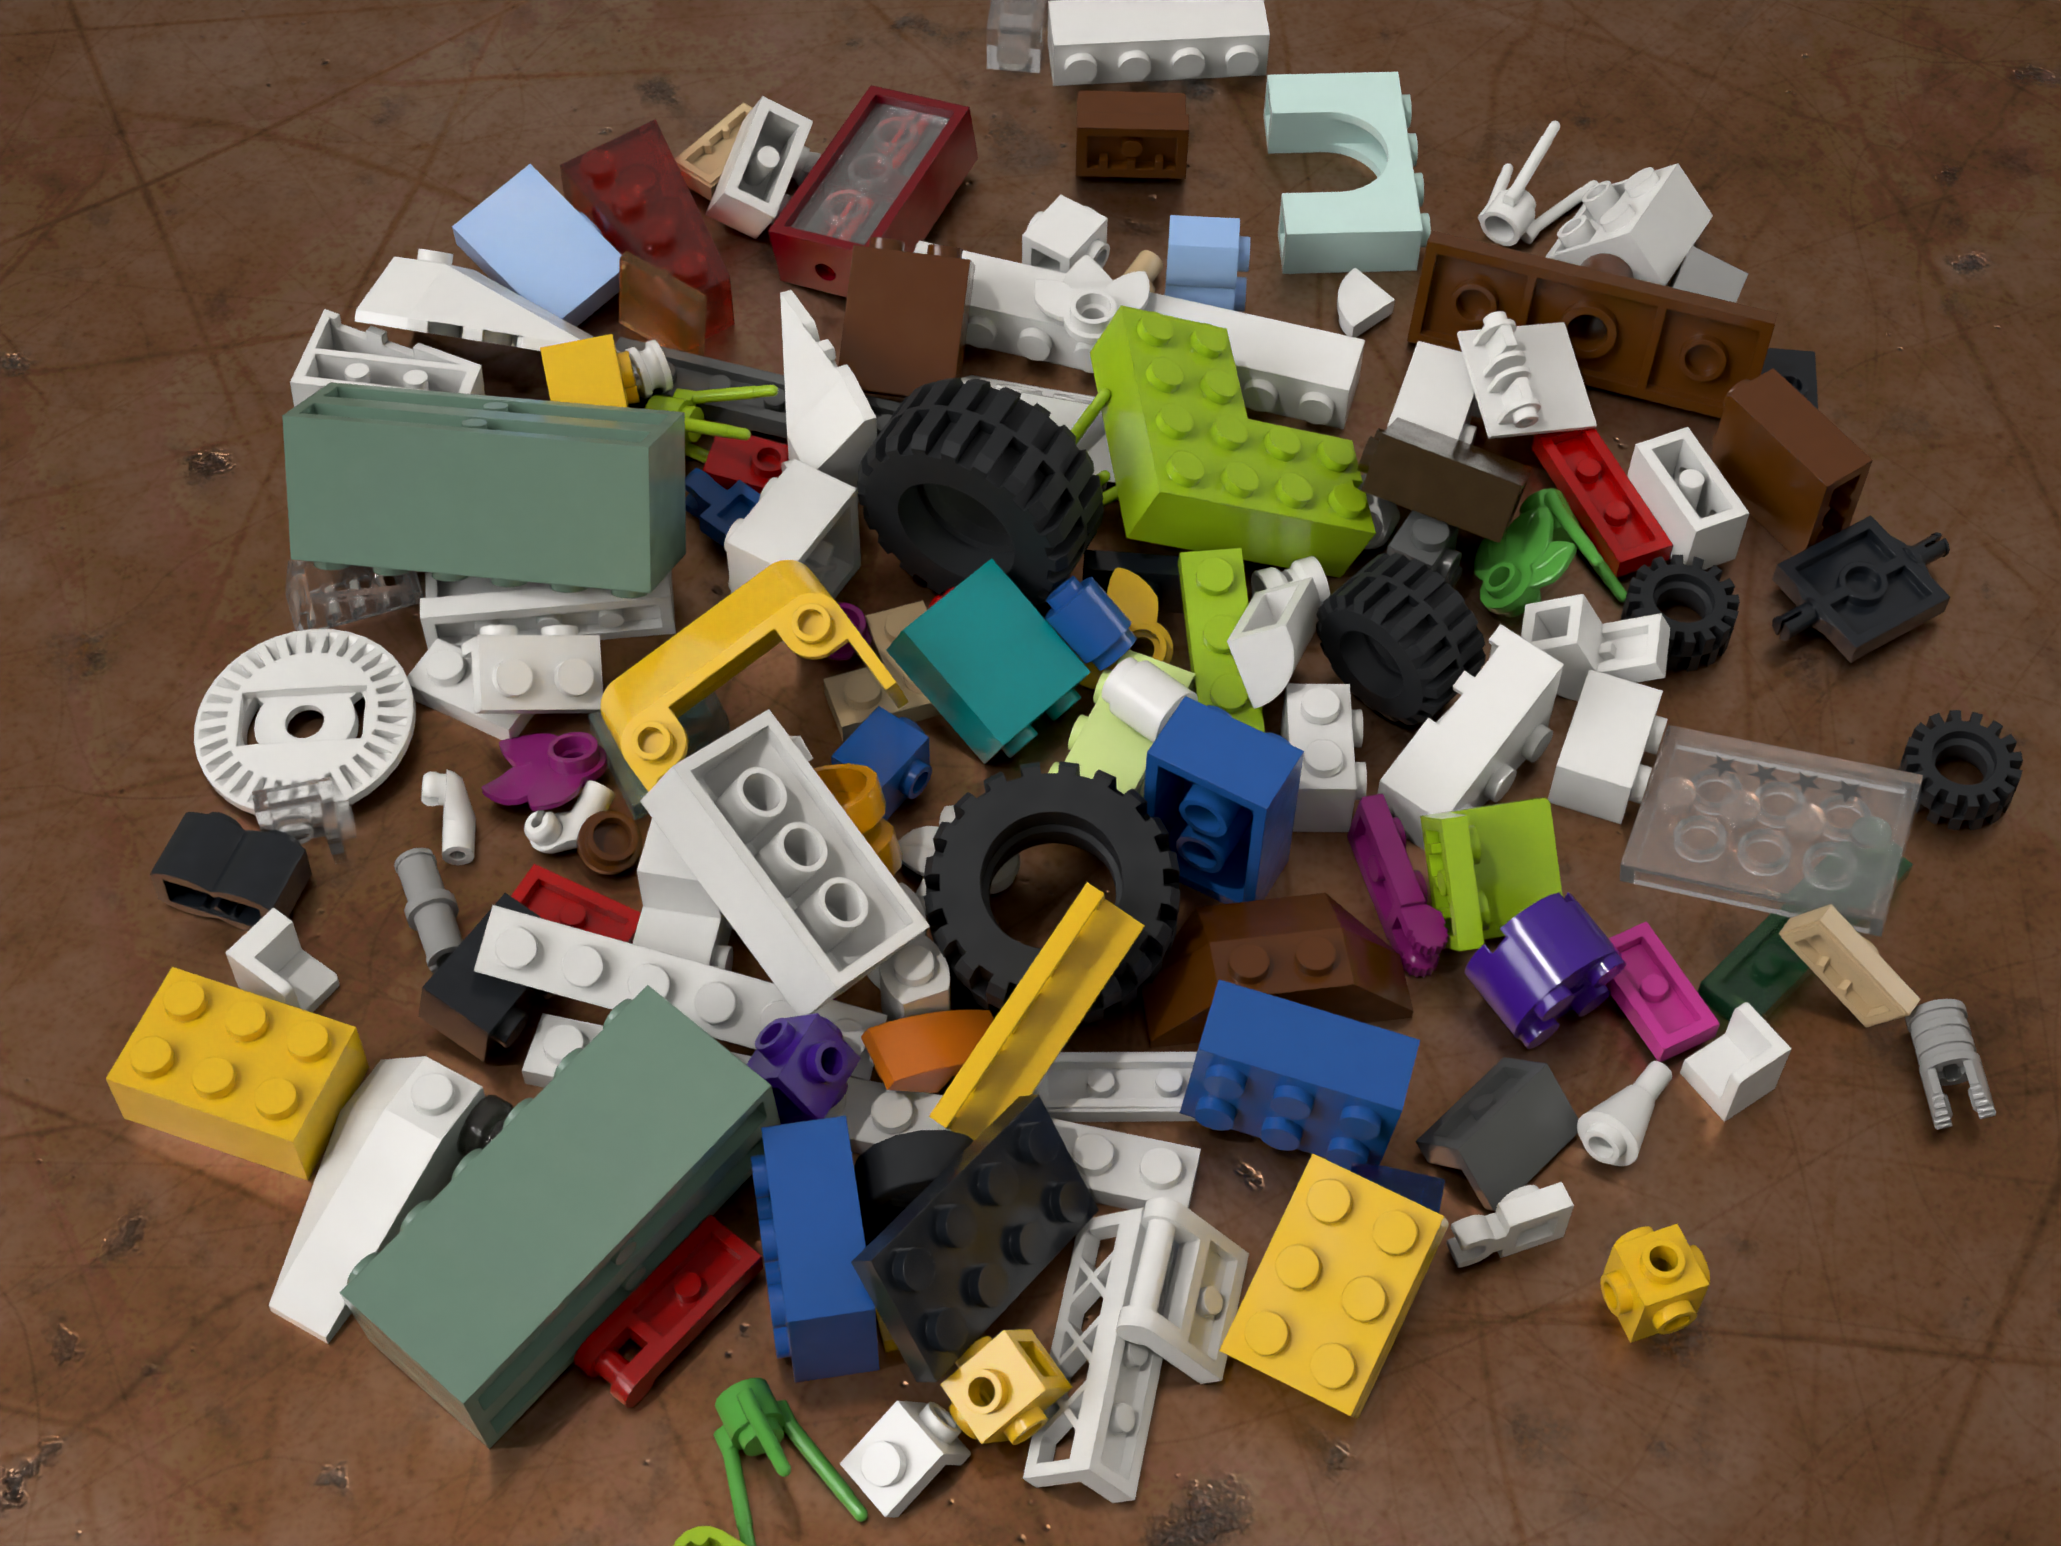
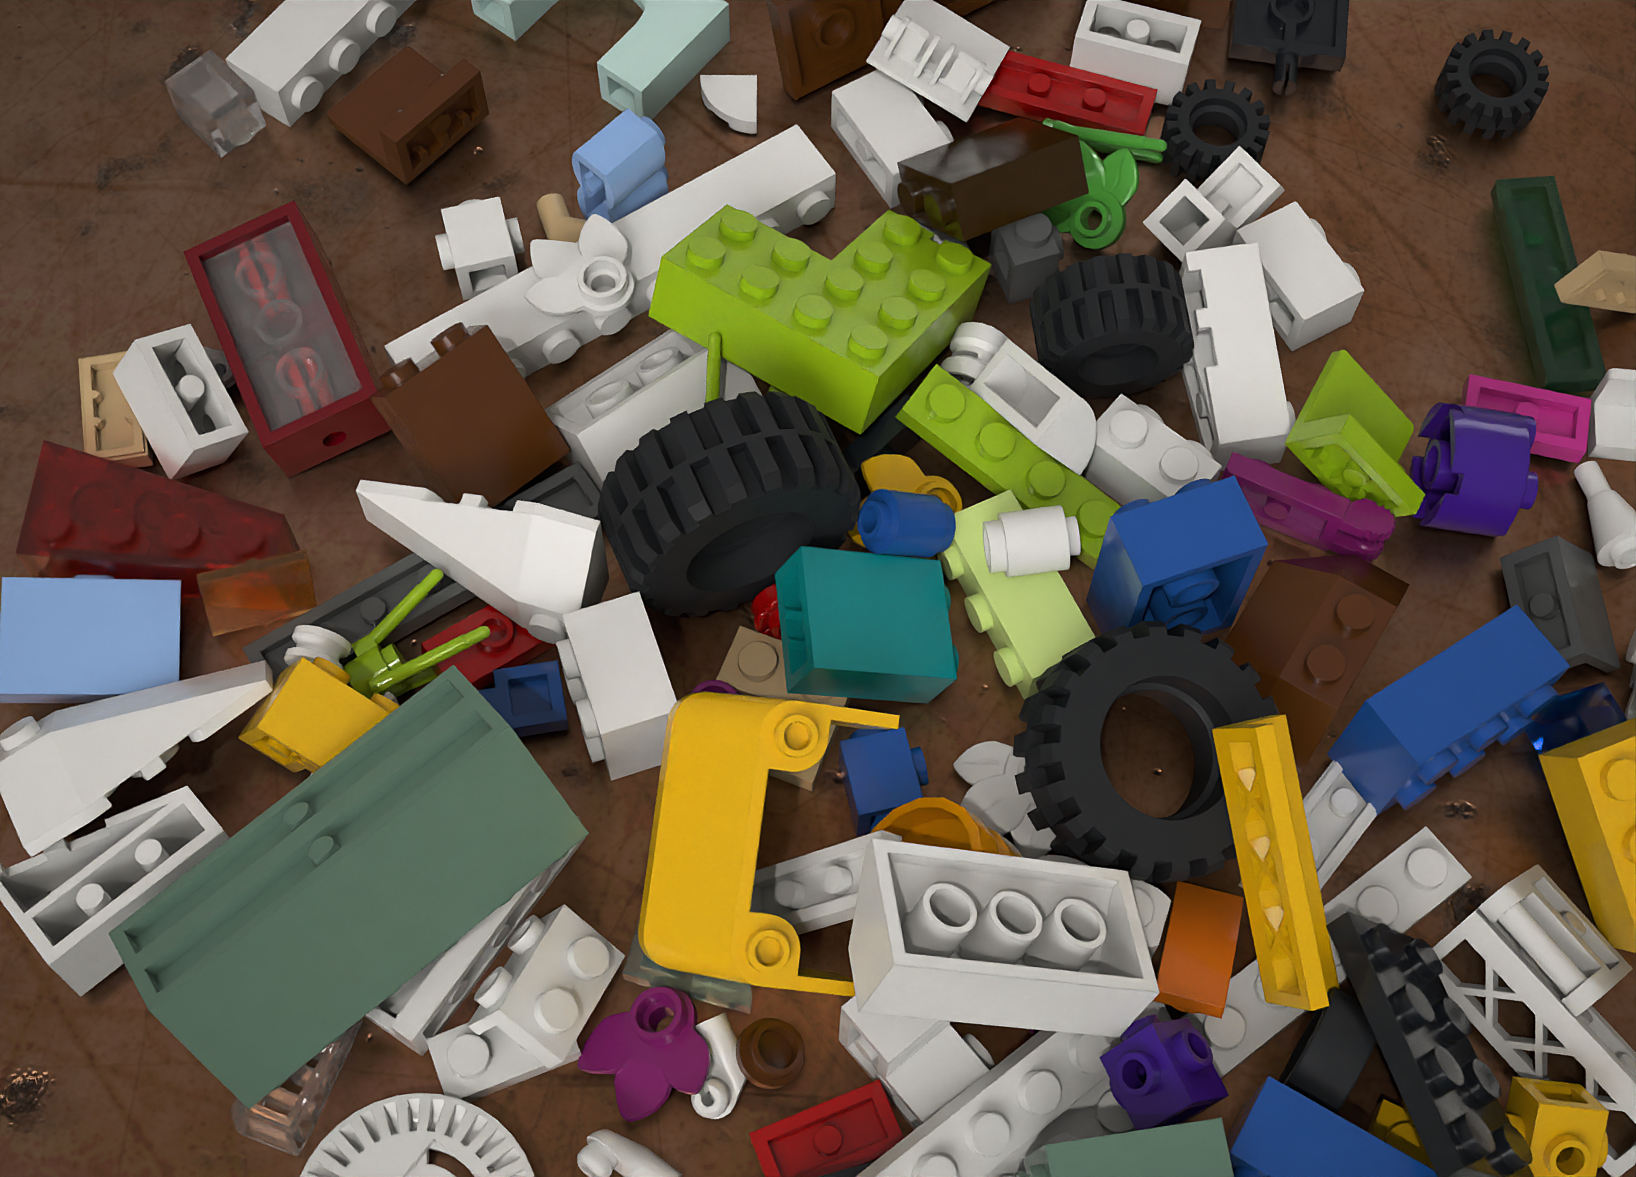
camera: 50 degrees left, 10 degrees up
clear plate [1620,725,1923,937] -> none

